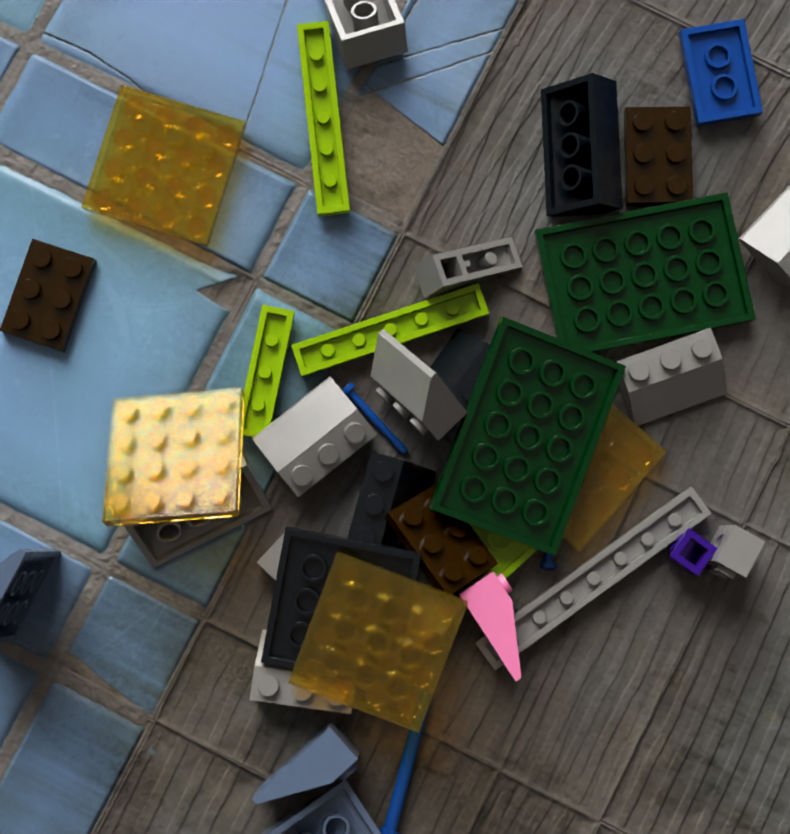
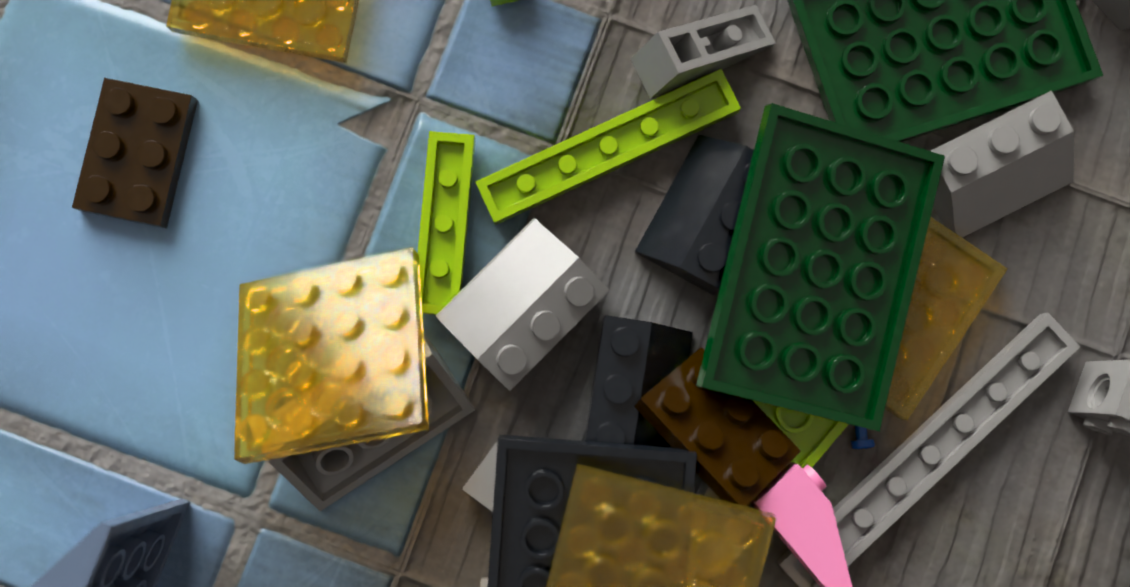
camera: 10 degrees left, 0 degrees up
blue piece [342,383,408,455] -> none
light grey slope [370,329,468,441] -> none
dark purple brick [668,528,717,576] -> none

